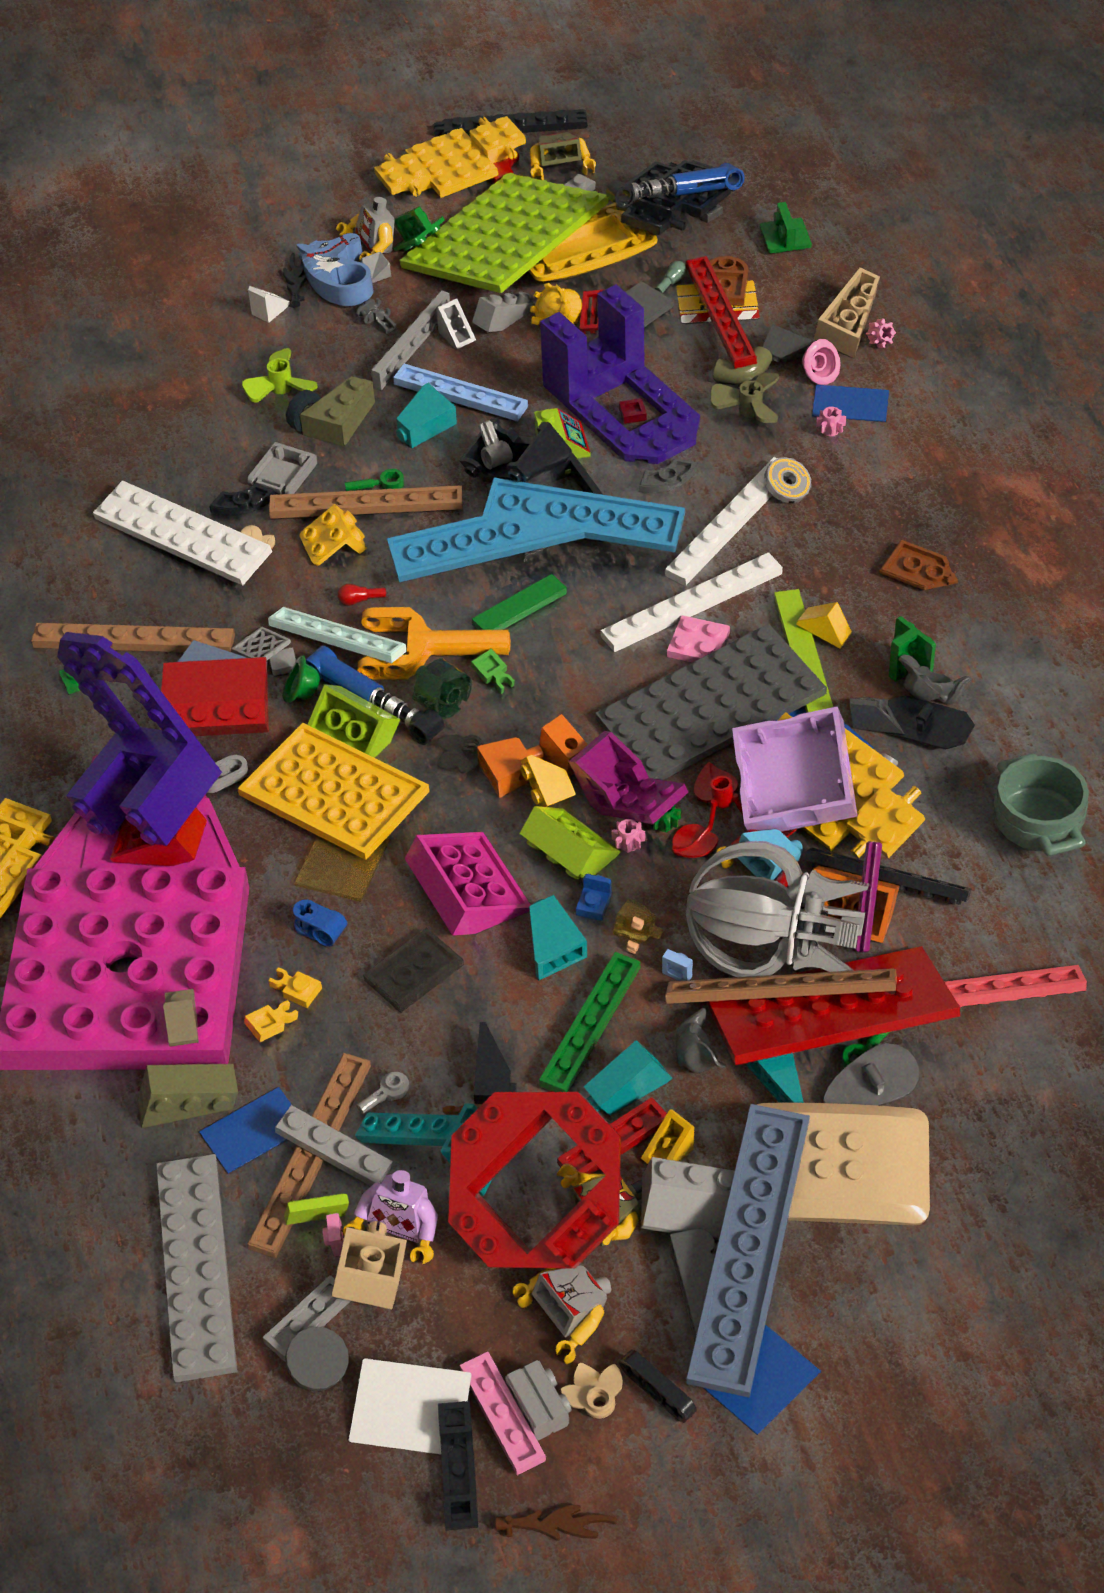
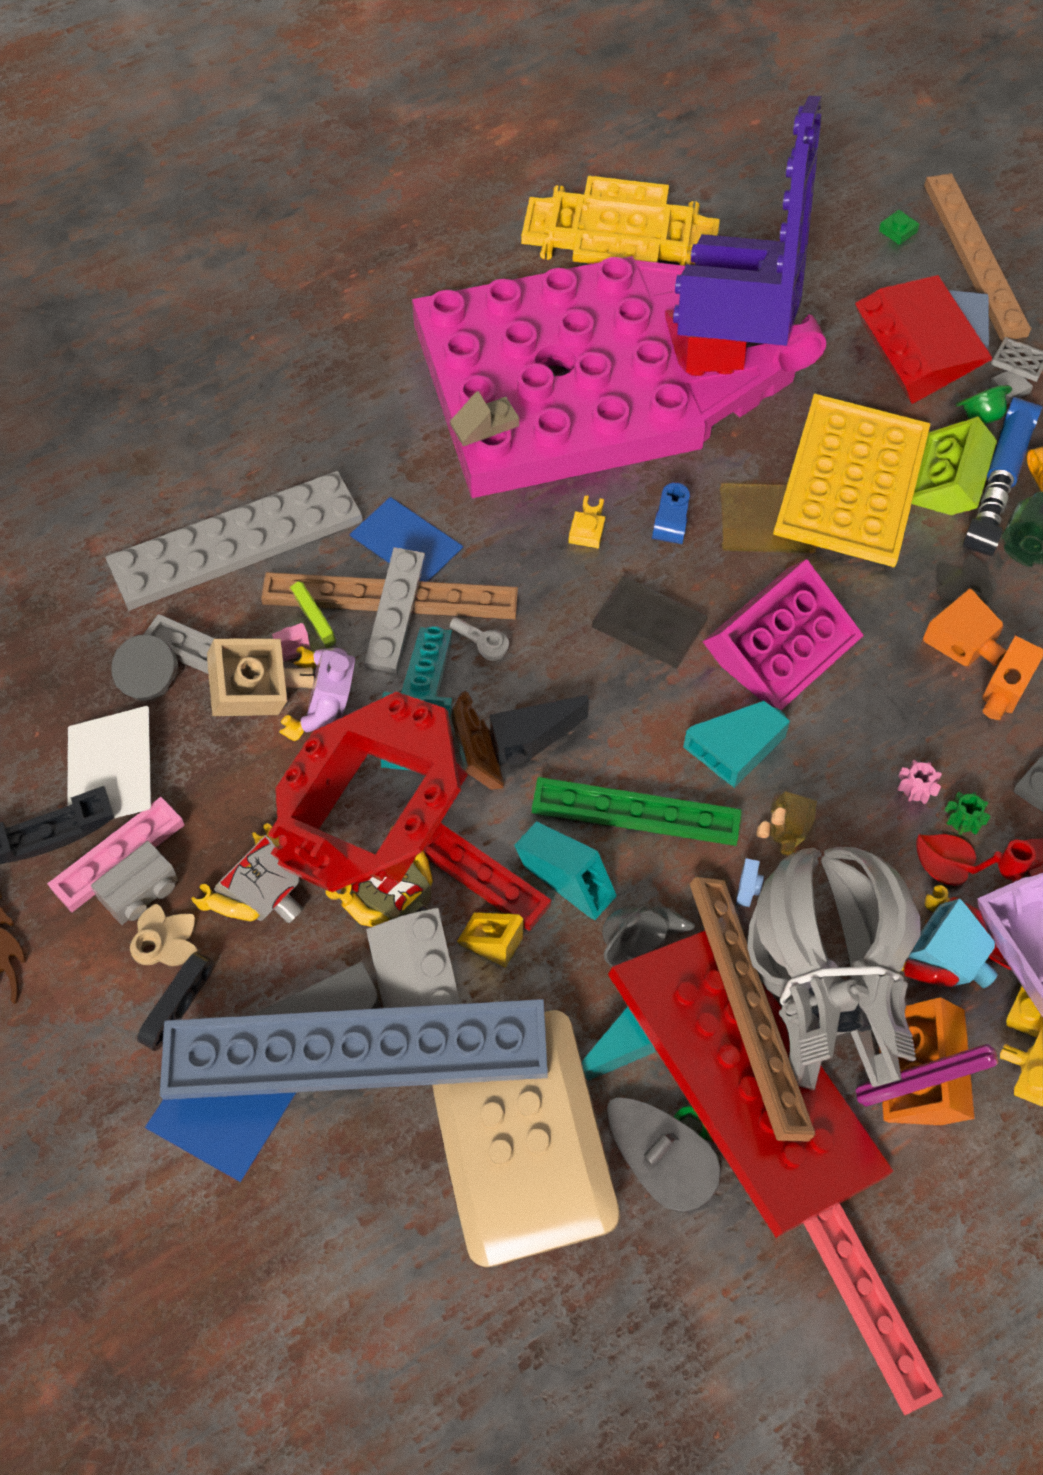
camera: 70 degrees right, 10 degrees up
olive wedge [137,1064,238,1128] -> none
light grey plate [207,755,248,793] -> none
yellow plate [244,1000,298,1042] -> none
lime slope [519,806,621,879] -> none
yellow slope [520,755,576,807] -> none
magenta bracket [569,731,688,824] -> none
blue bracket [576,874,612,921] -> none
black plate [805,848,972,905] -> none

